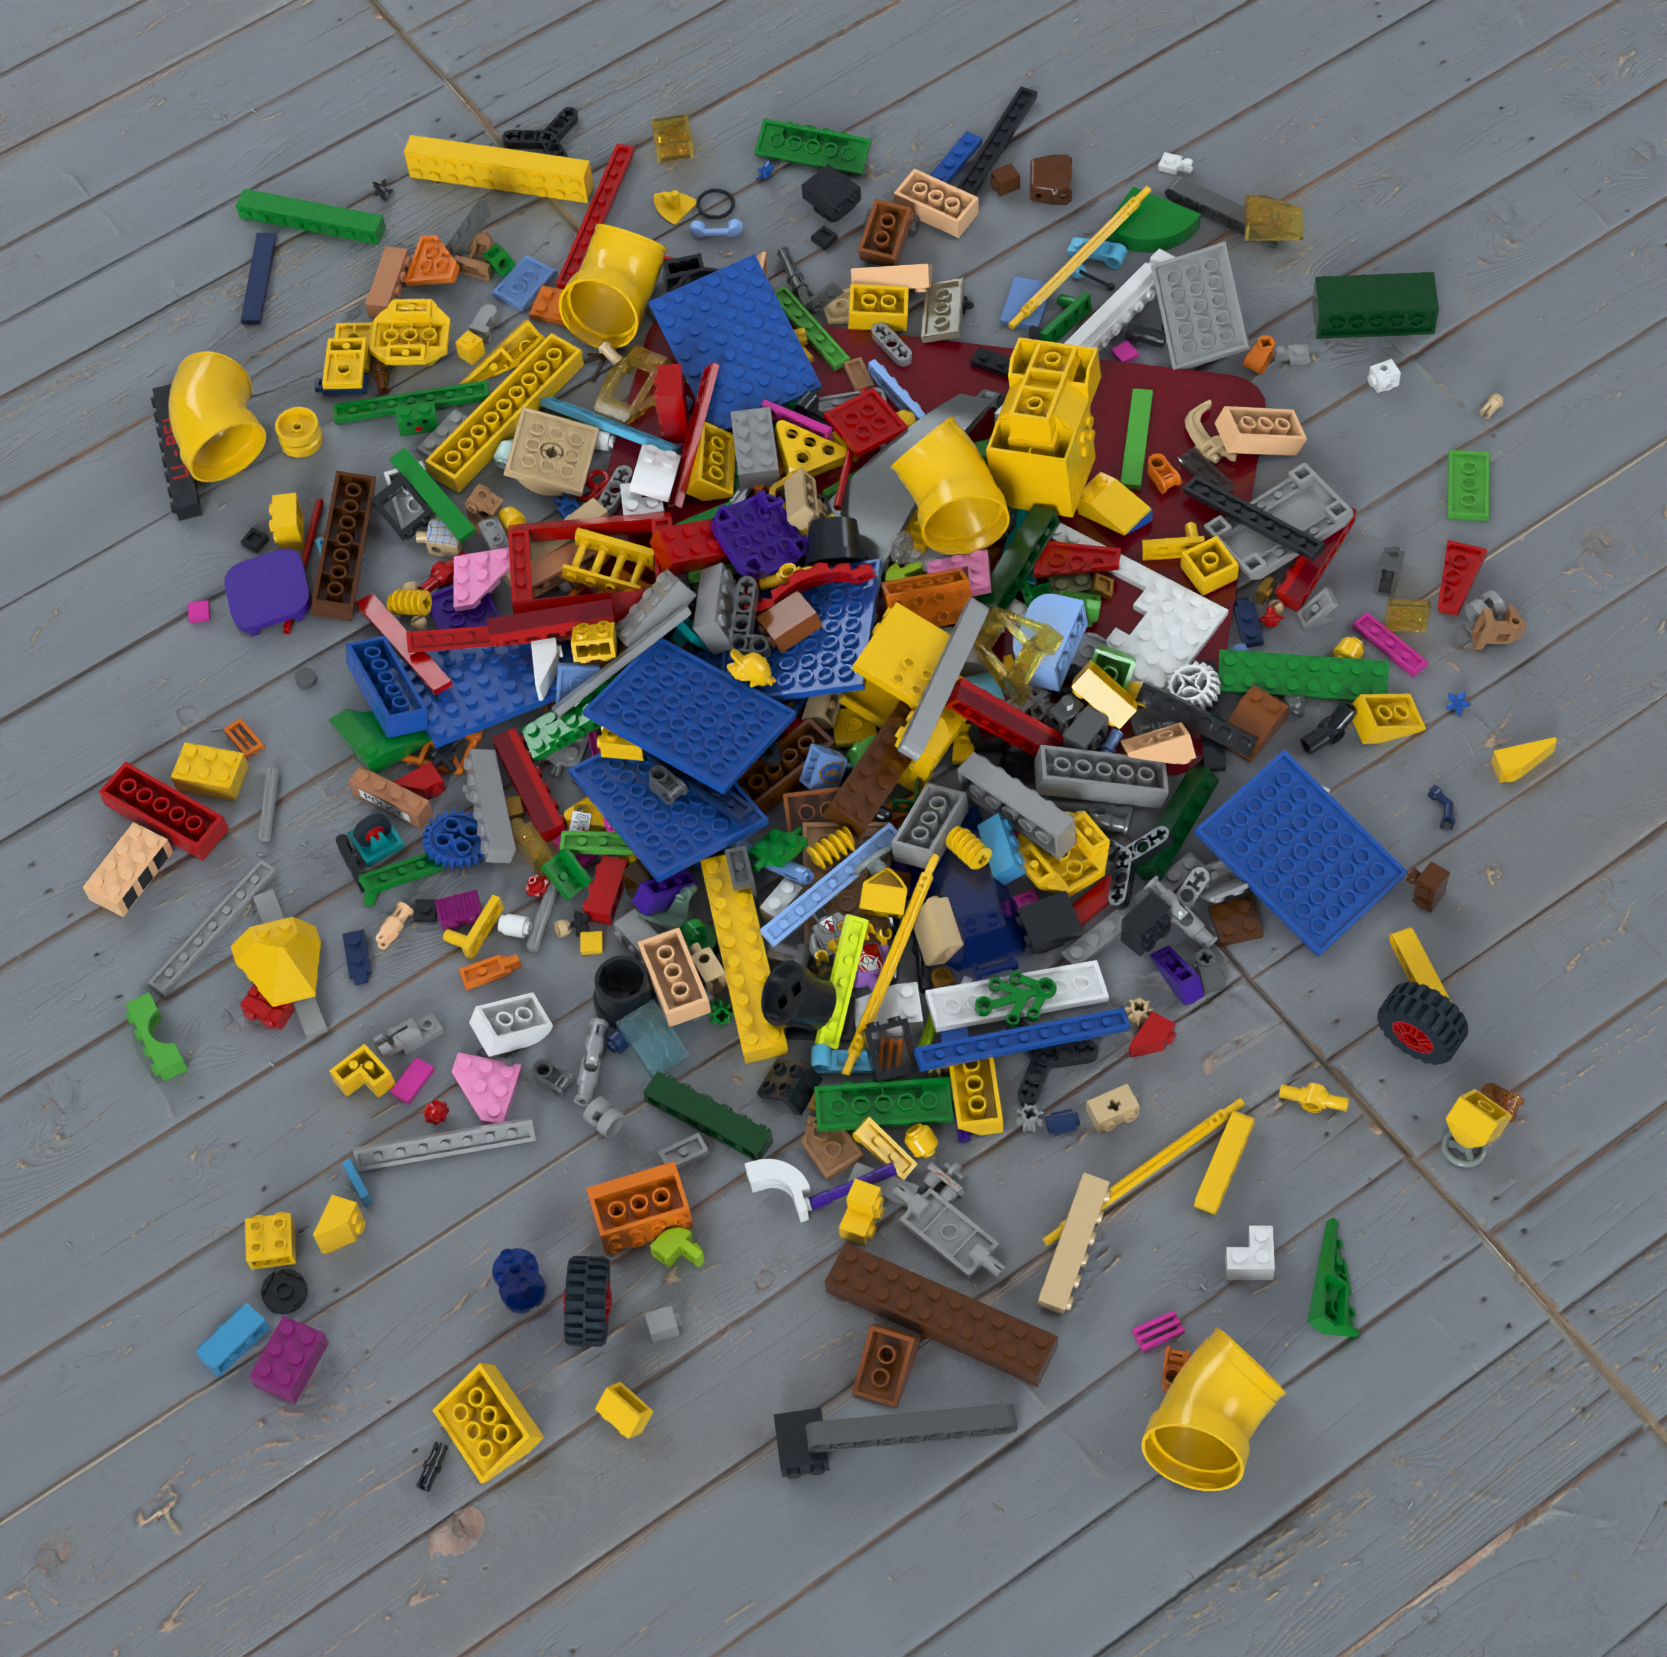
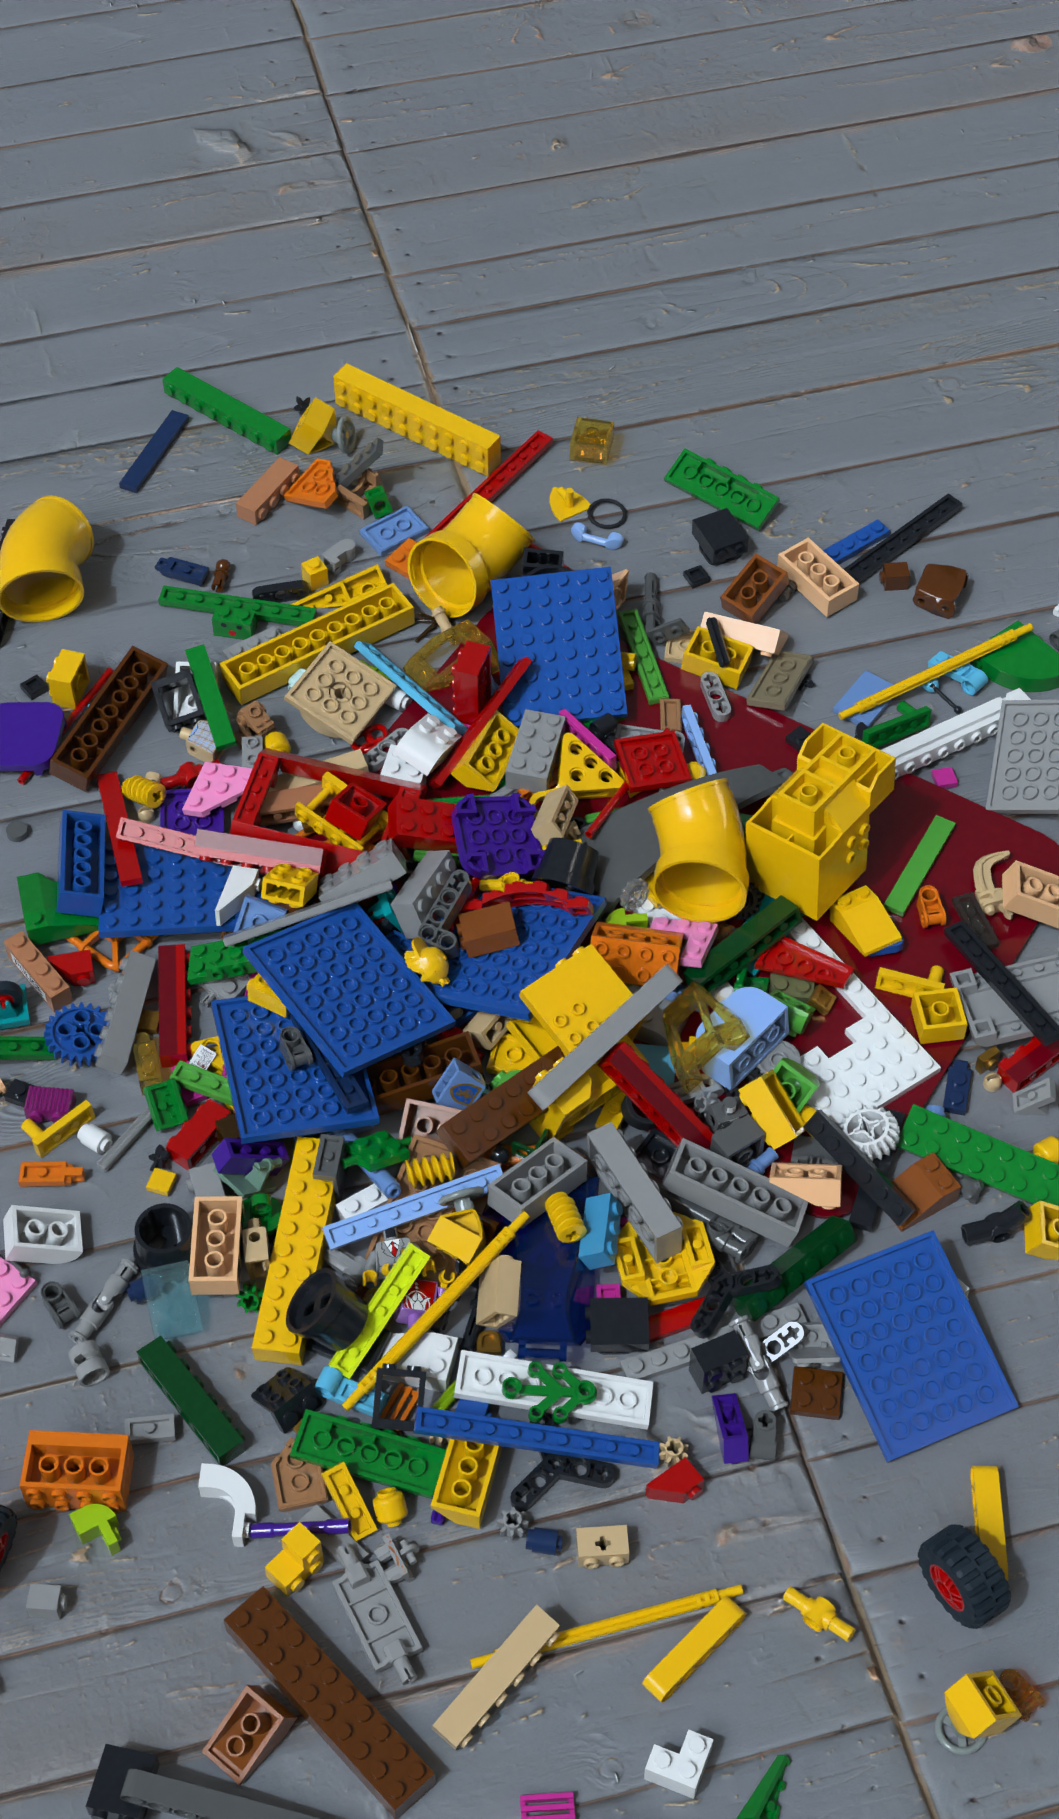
camera: 15 degrees right, 5 degrees down
yellow wheel [275,407,323,458] -> none
yellow bracket [322,322,373,389] -> none
yellow piece [369,299,451,366] -> none
black piece [428,739,463,774] -> none
black piece [502,107,578,158] -> none
red plant [525,874,550,897] -> none
blue plate [553,492,580,520] -> none
tan hinge [554,920,572,938] -> none
blue plant [756,161,775,181] -> none
black axle [1124,321,1166,348] -> none
red plant [1258,606,1284,628] -> none
reddish brown brick [1405,861,1450,913] -> none
none -> black beam [252,580,310,603]
none -> yellow piece [289,397,356,455]
none -> red slope [324,782,387,841]
none -> black axle [706,617,730,668]

